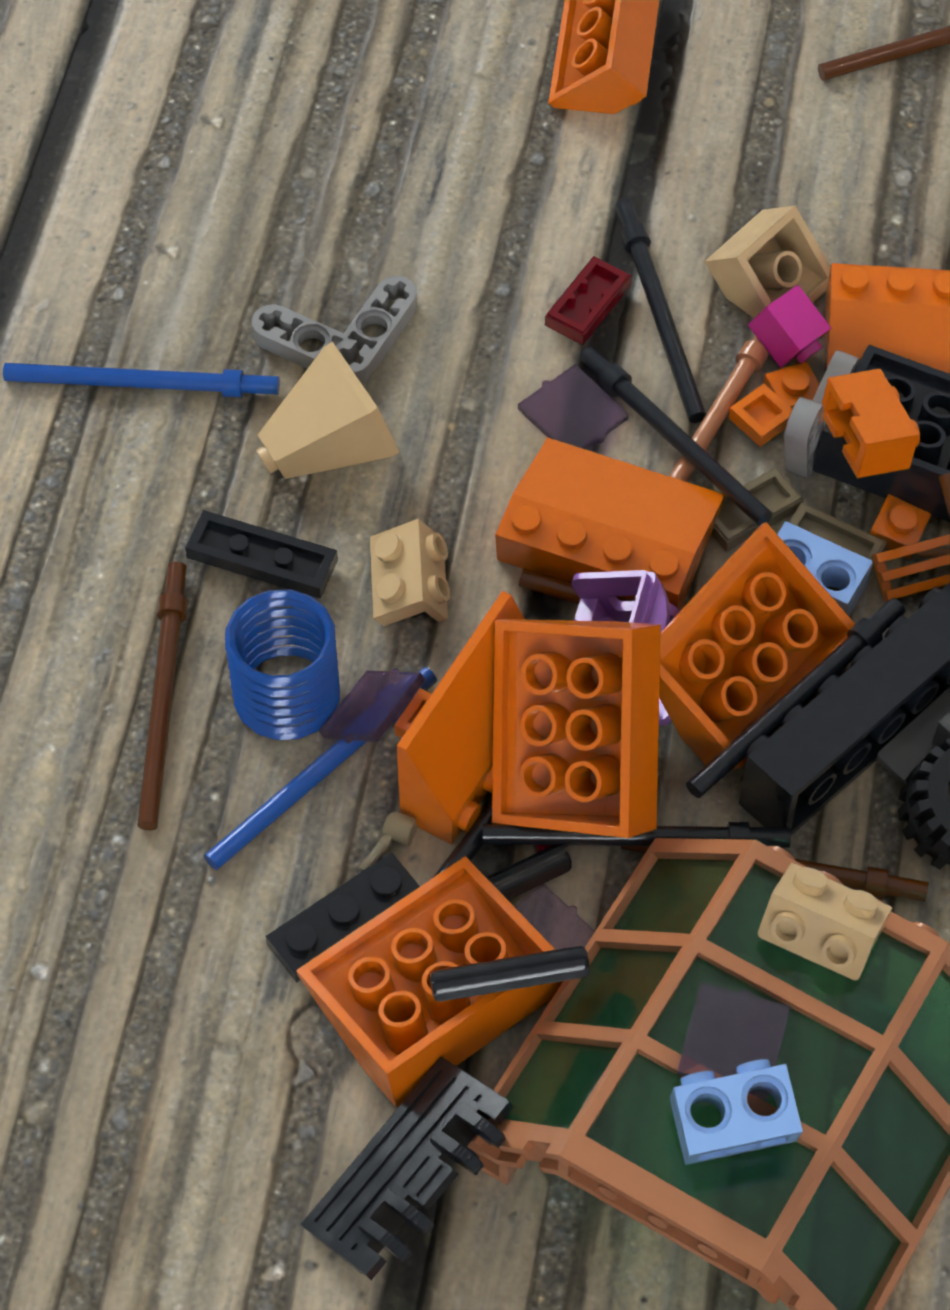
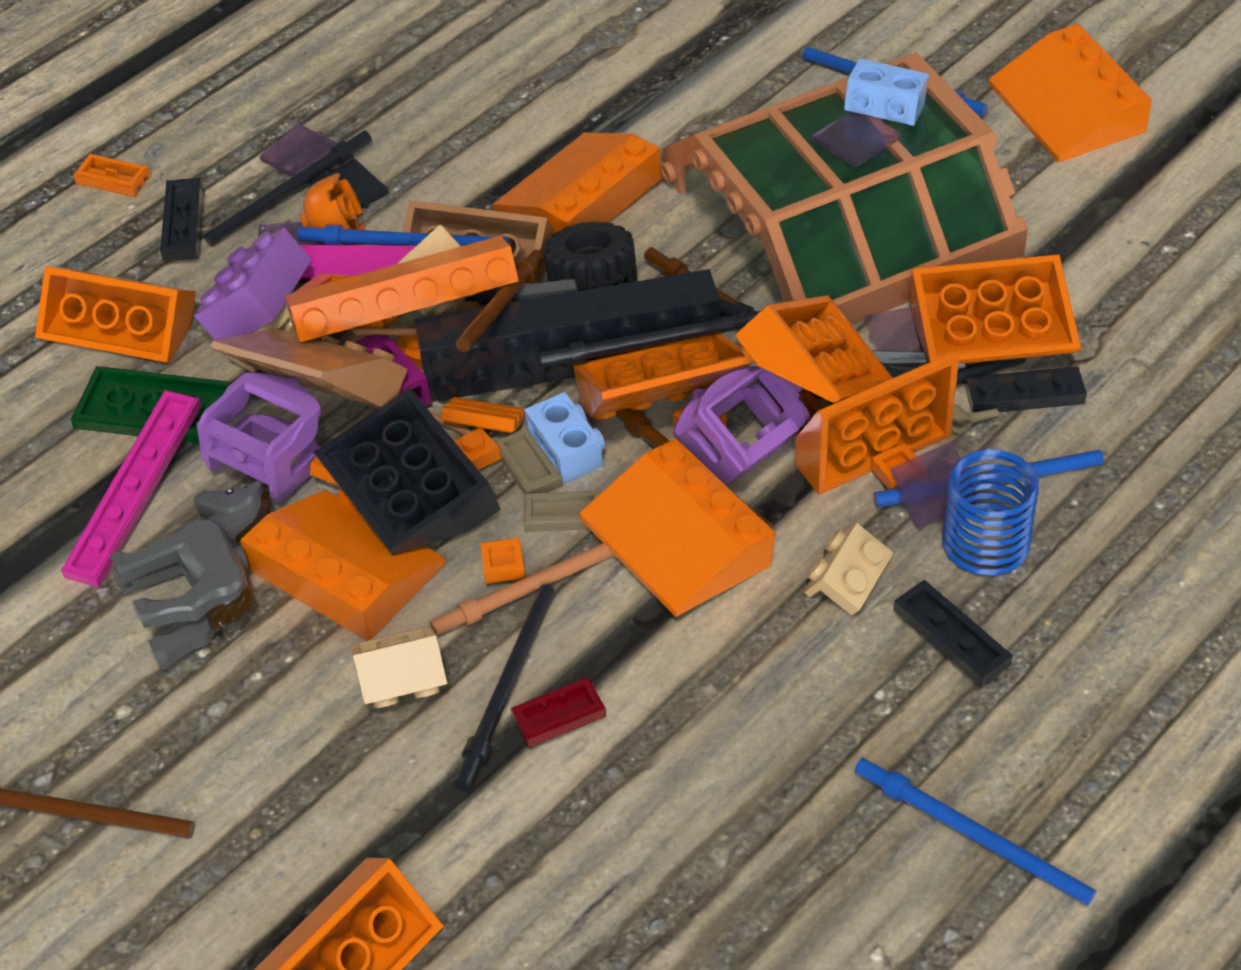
camera: 145 degrees left, 10 degrees down
reddish brown bar [137,562,188,831] -> none
light grey beam [252,276,417,384] -> none
tan slope [256,341,400,479] -> none
black hinge [300,1057,514,1280] -> none
black axle [430,946,590,1002] -> none
clear purple piece [518,364,629,450] -> none
black bar [580,346,772,526] -> none
dark pink brick [748,285,831,368] -> none
tan bracket [757,862,892,980] -> none
orange plate [764,361,820,409] -> none
light grey beam [784,350,860,479] -> none
orange brick [822,368,920,478] -> none

